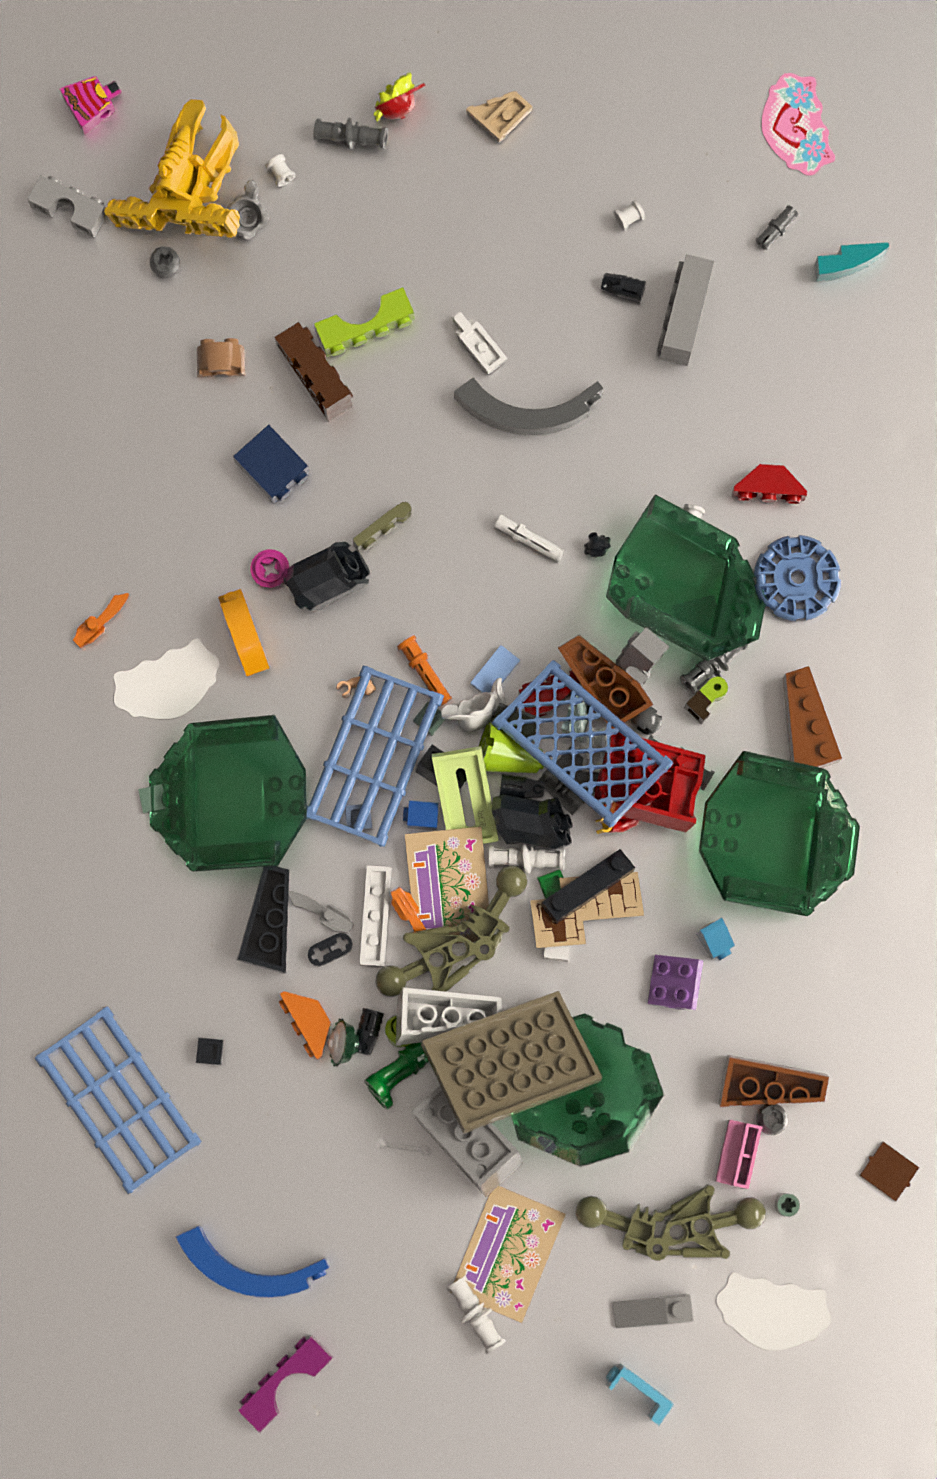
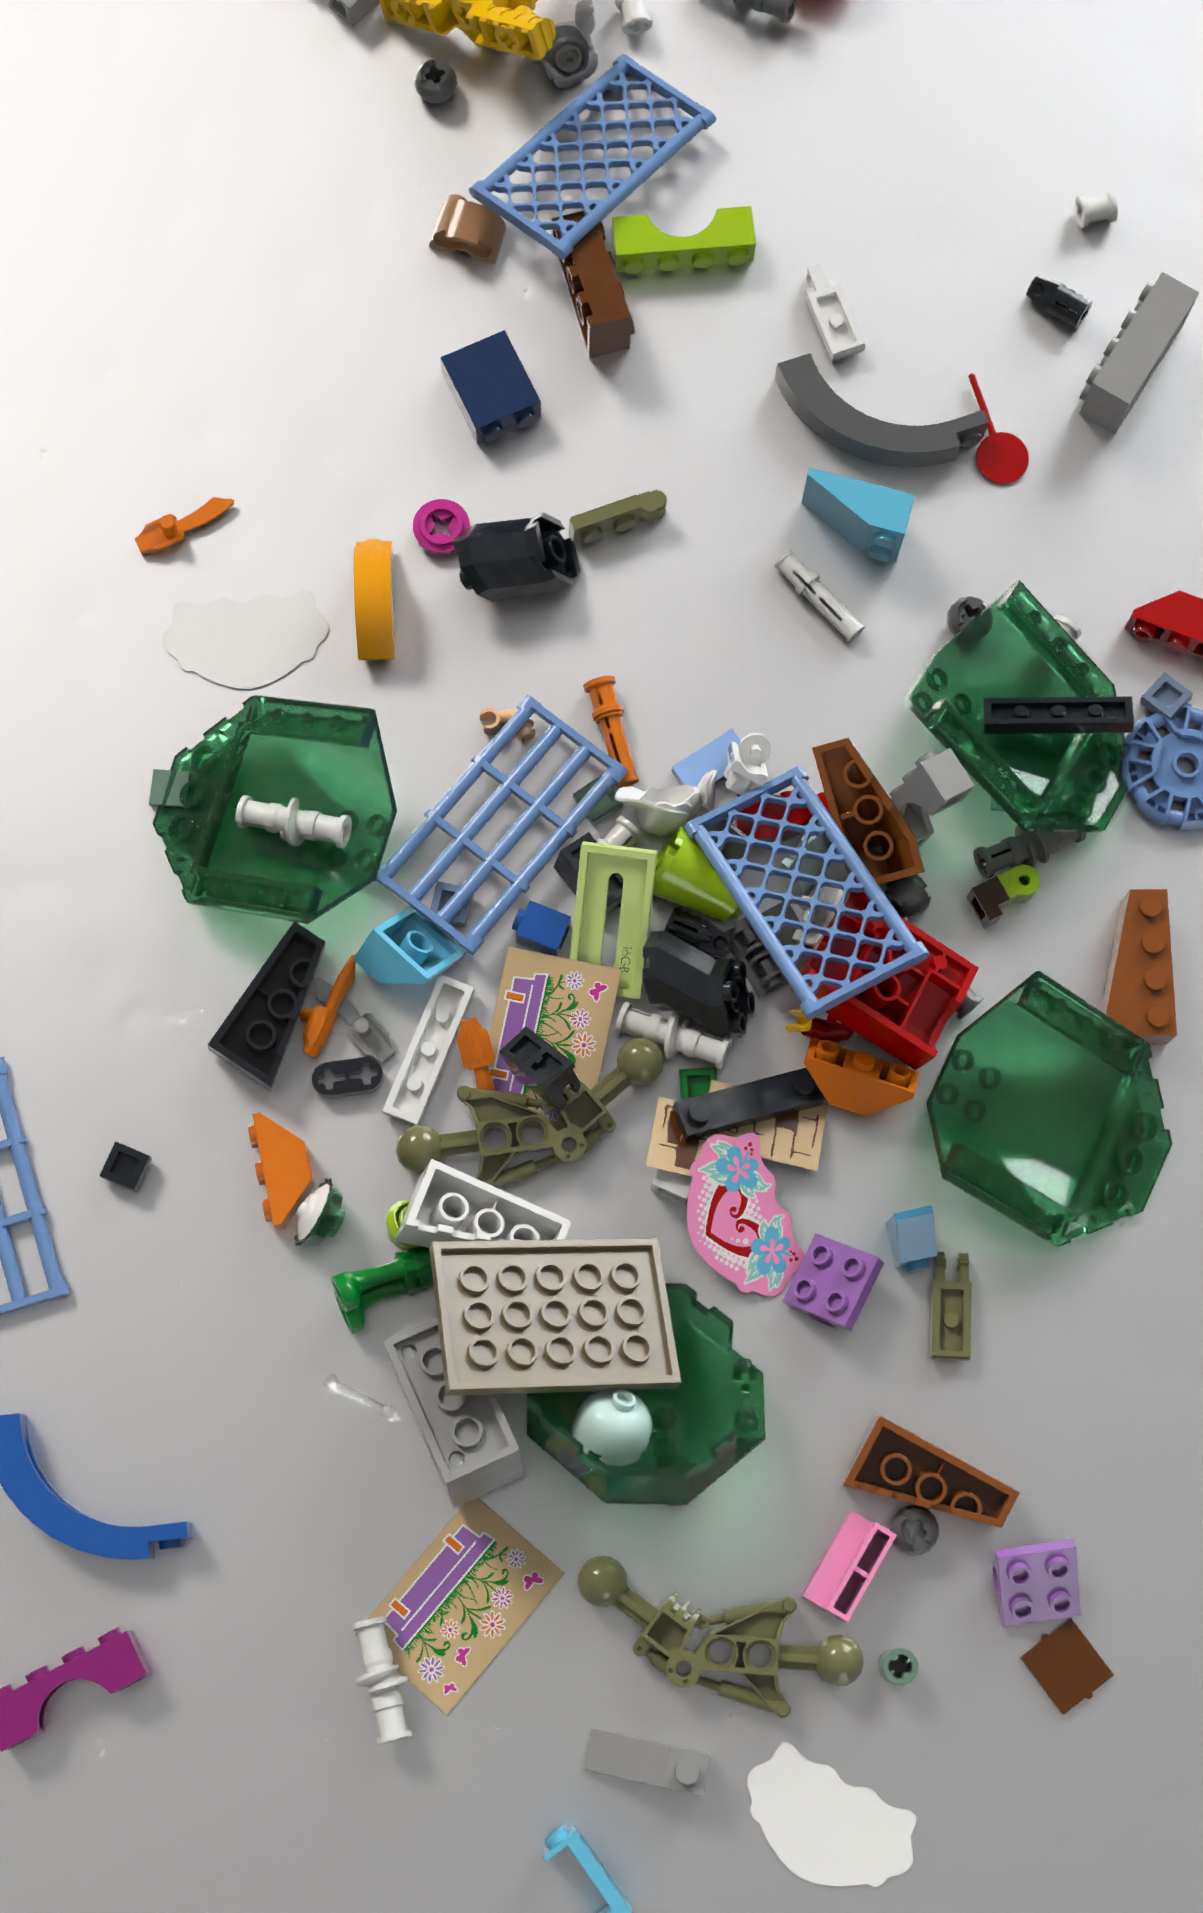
camera: 15 degrees right, 5 degrees down
black hinge [355,1008,384,1055] -> none
tan wing [466,91,532,143] -> none
black plant [584,532,611,558] -> none
none -> white piece [235,795,352,848]
none -> orange piece [300,955,356,1059]
none -> medium azure slope [353,906,466,984]
none -> medium blue door [469,54,716,259]
none -> black hinge [499,1026,580,1112]
none -> light aqua cylinder [571,1389,653,1466]
none -> white bush [597,816,644,847]
none -> sticker [687,1133,805,1297]
none -> white hips [723,733,771,796]
none -> medium azure slope [801,468,915,562]
none -> orange slope [804,1038,920,1116]
none -> olive hinge [930,1252,972,1361]
none -> dark grey piece [947,596,992,642]
none -> red piece [968,373,1029,484]
none -> black plate [983,696,1134,734]
none -> medium lavender plate [992,1539,1081,1627]
none -> sand blue plate [1140,672,1193,721]

